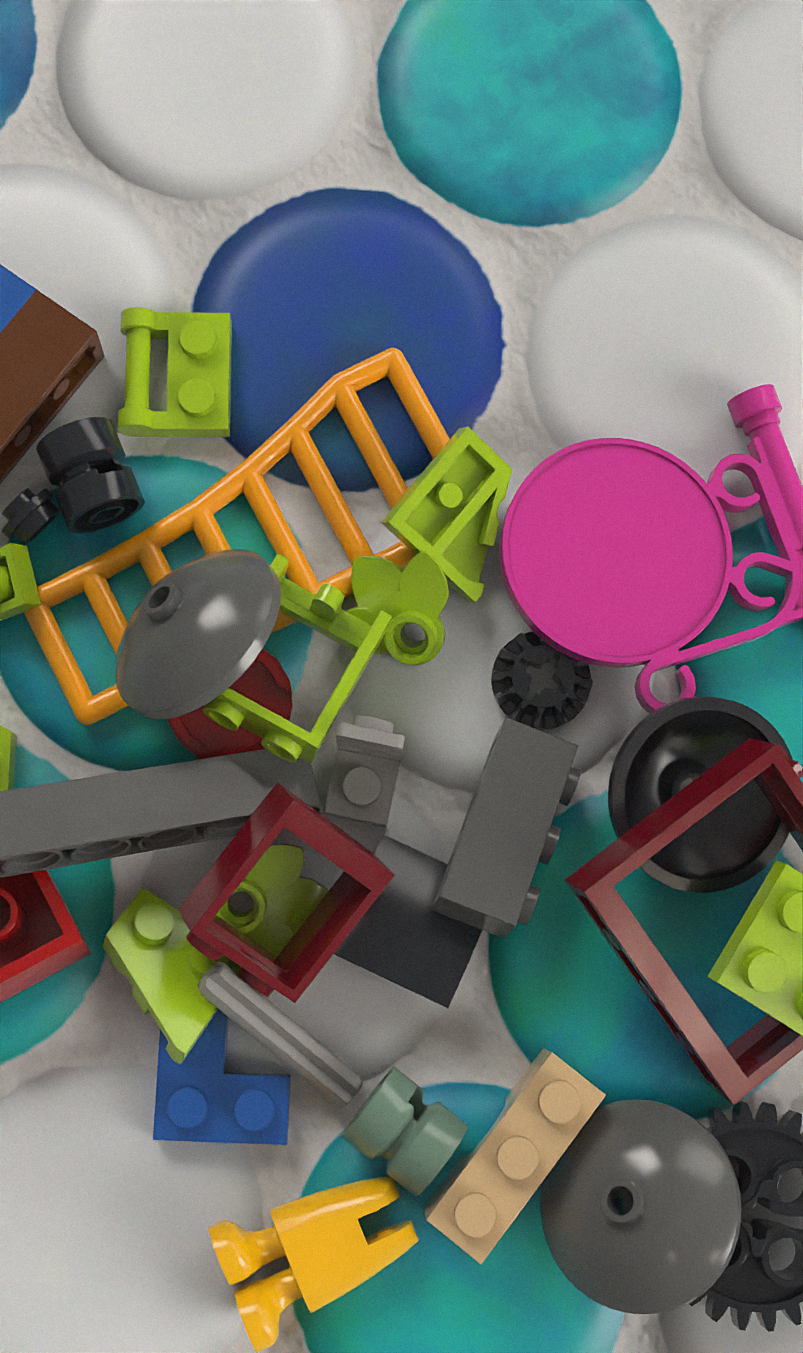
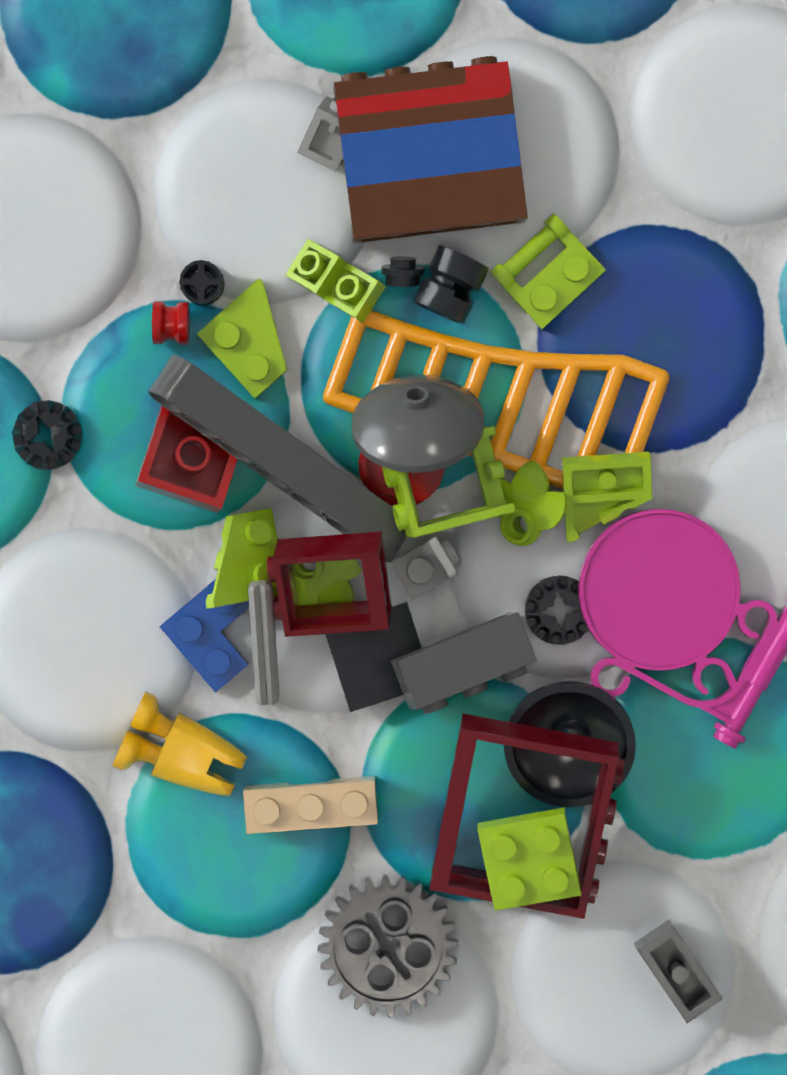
camera: 50 degrees right, 10 degrees up
sand green wheel [341,1066,469,1197] -> none
dark grey dish [540,1099,741,1314] -> none

